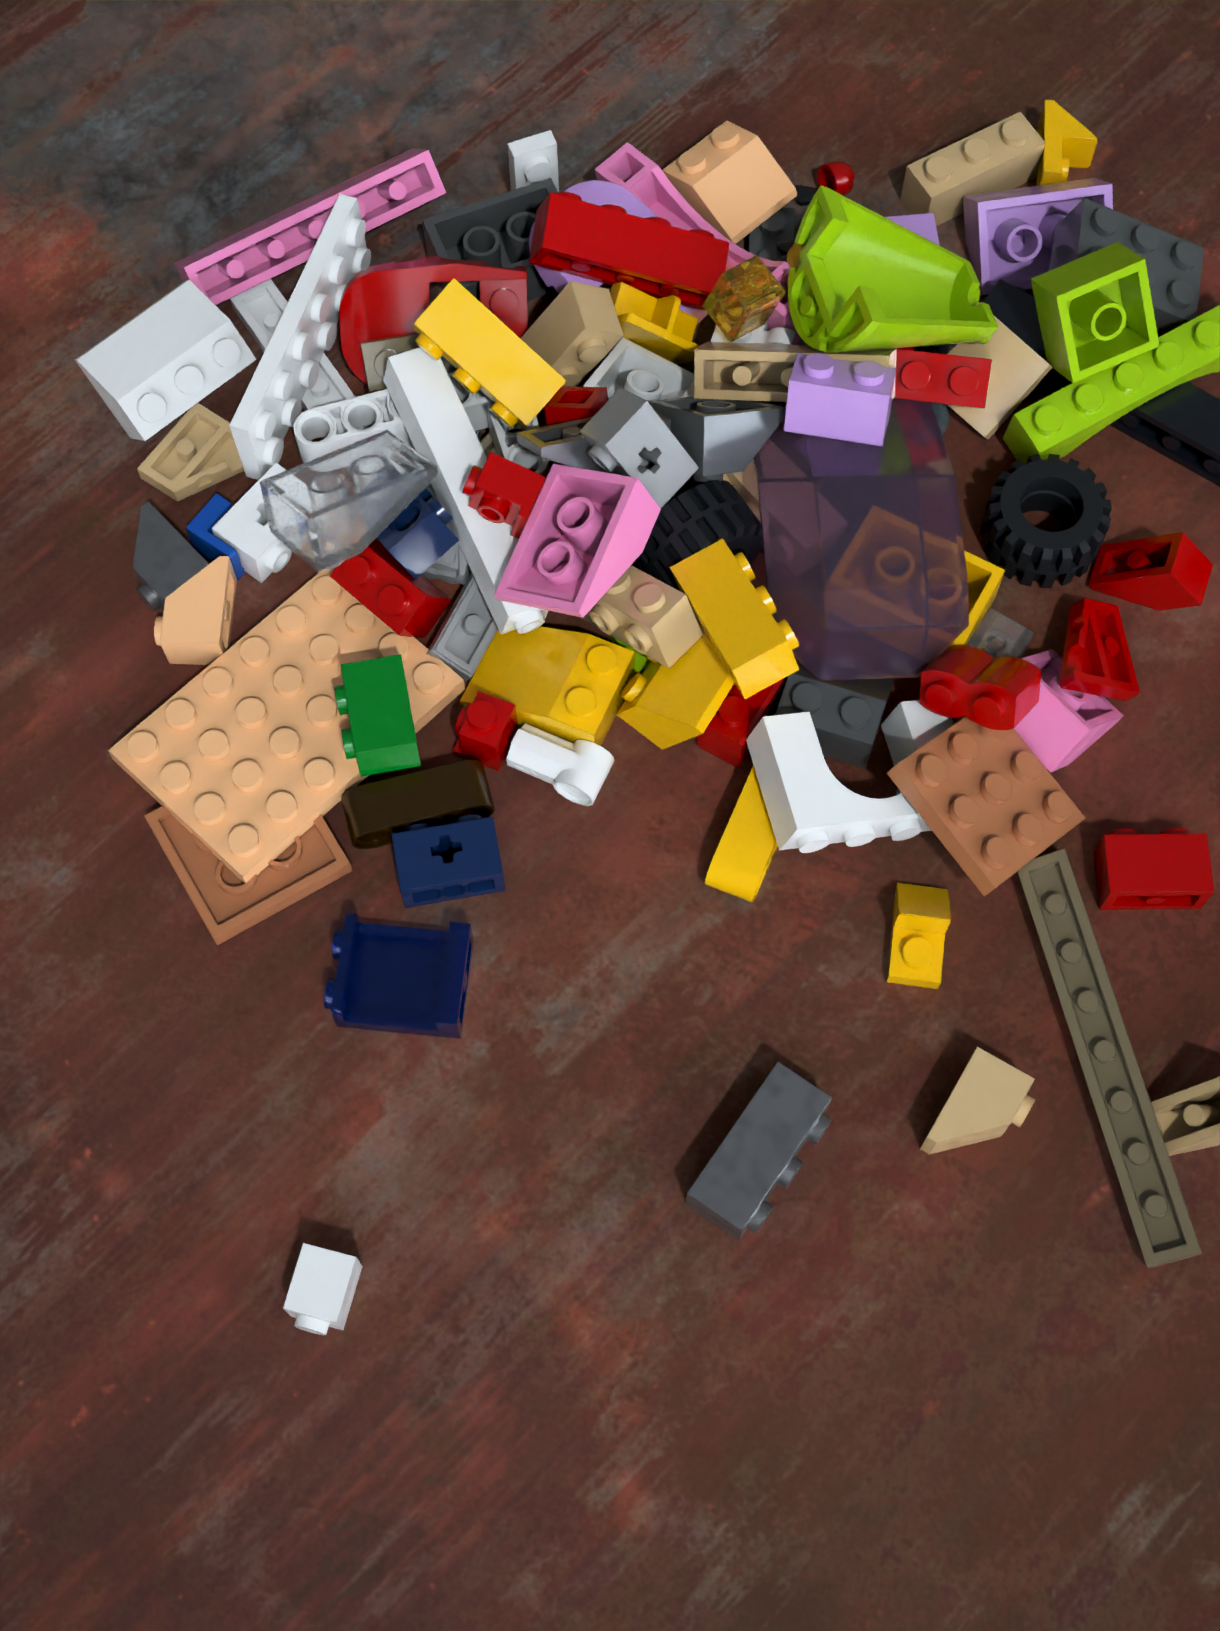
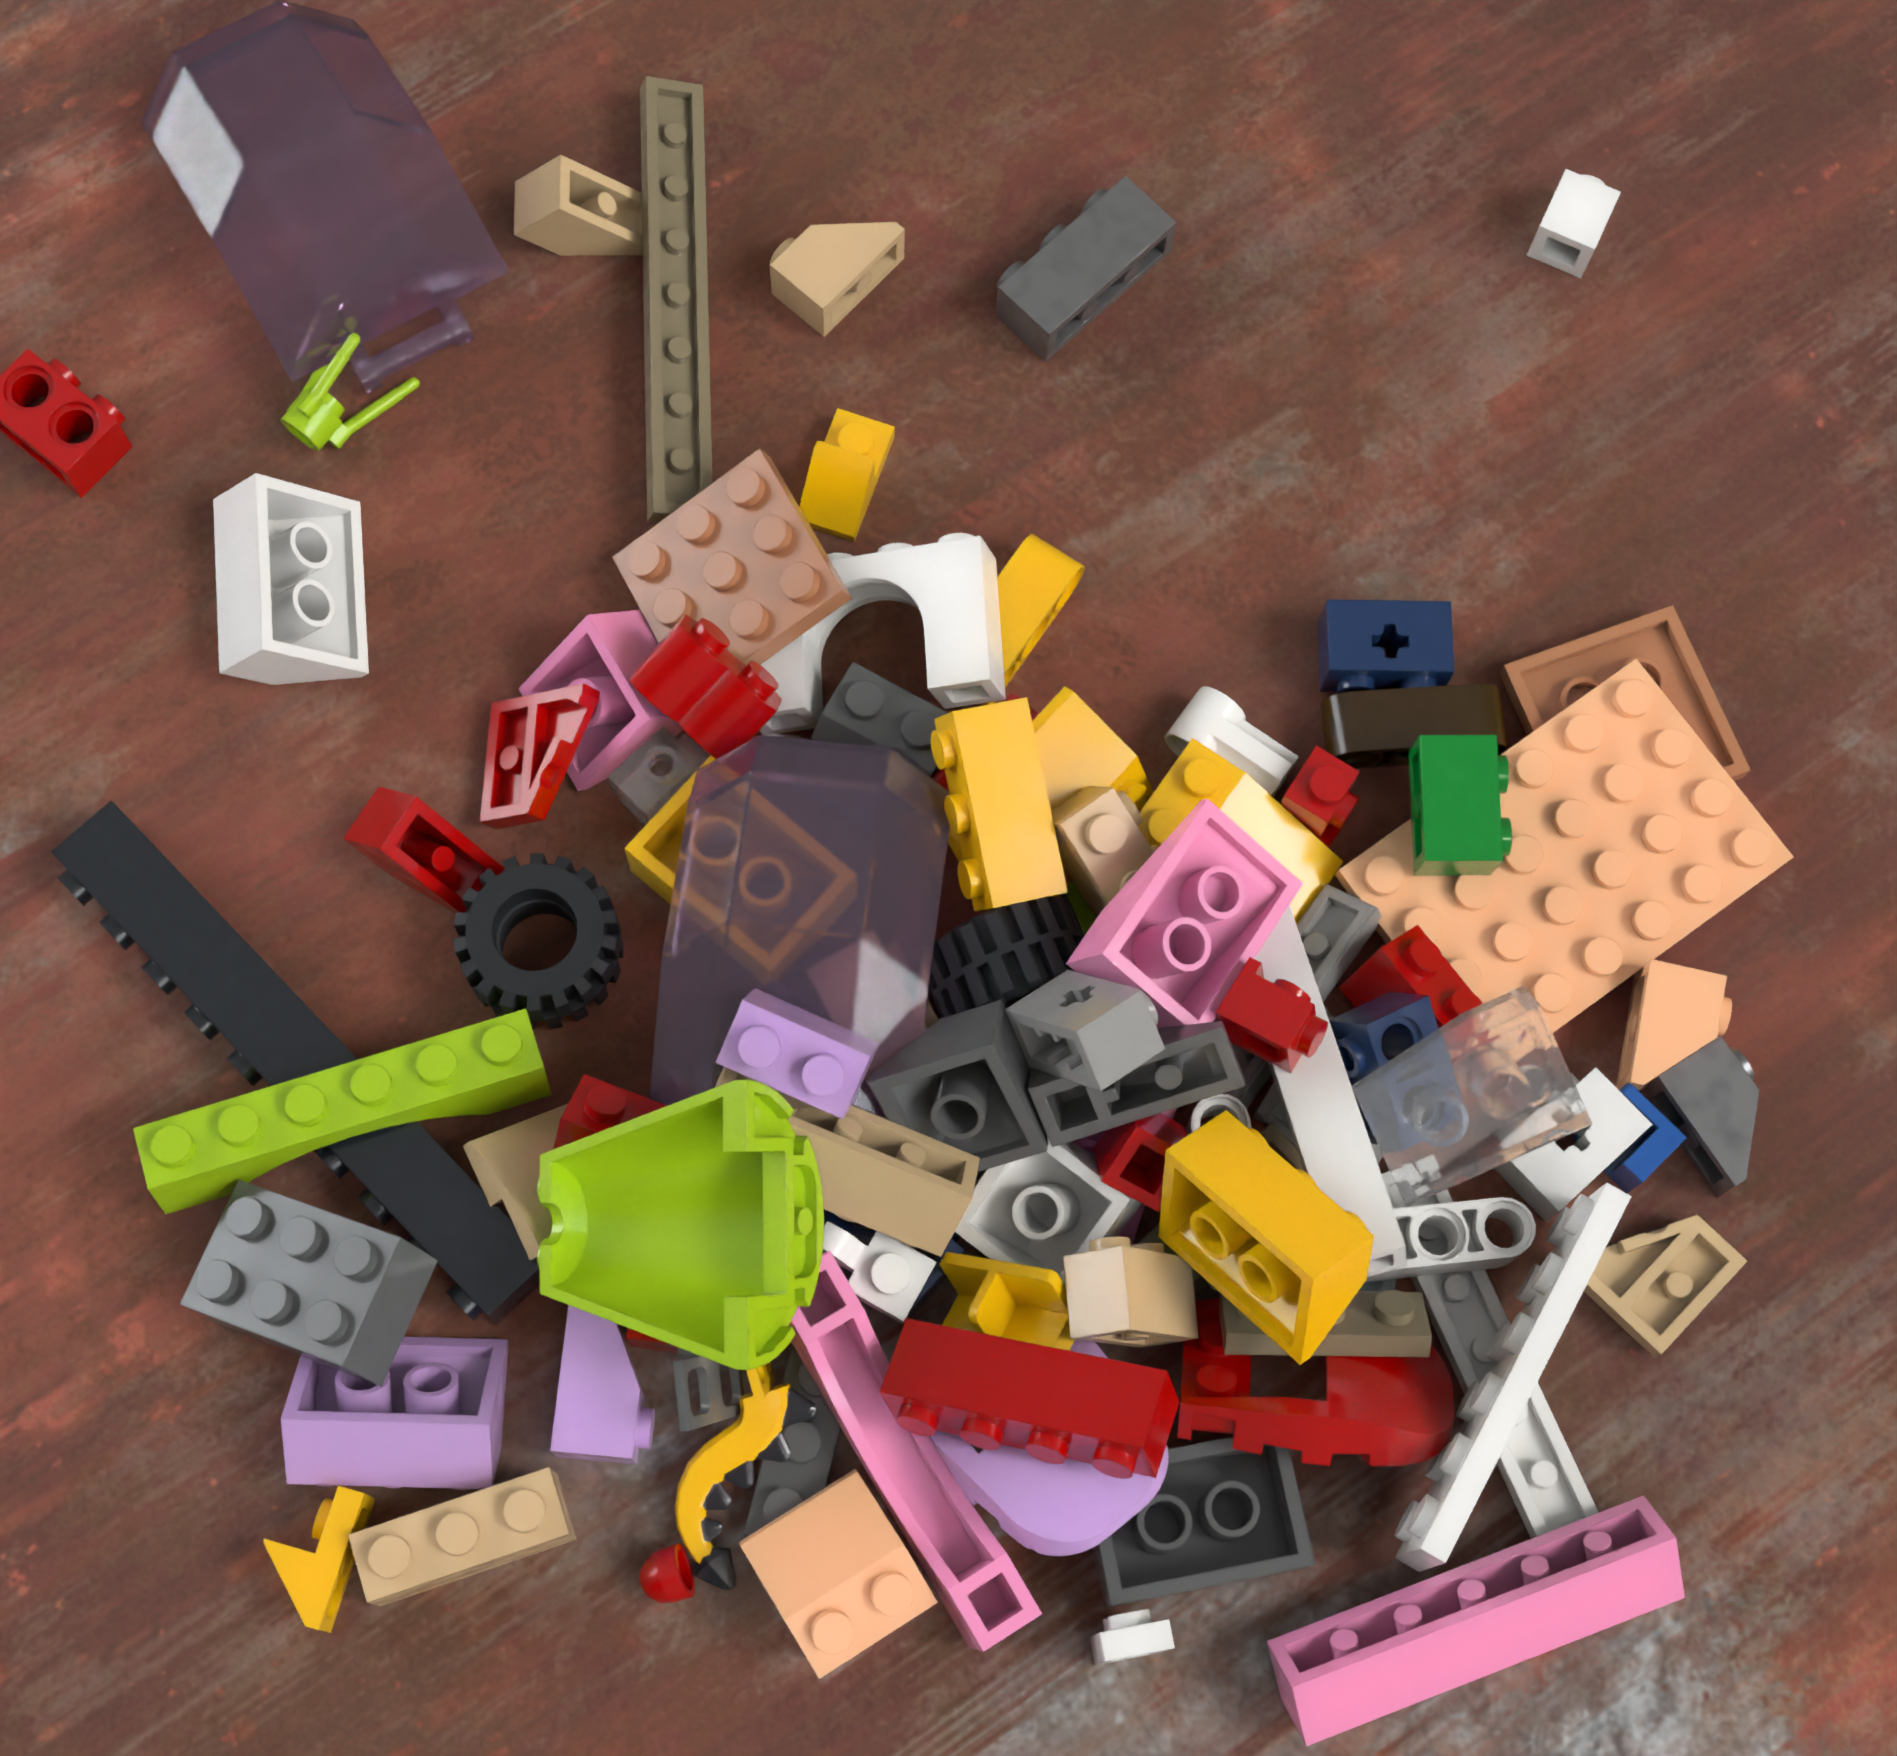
camera: 175 degrees left, 5 degrees up
white slope [75,280,257,441] -> none
clear blue panel [324,913,474,1039] -> none
clear yellow brick [702,255,786,343] -> none
lime brick [1031,242,1160,383] -> none
red brick [1093,828,1214,910] -> none

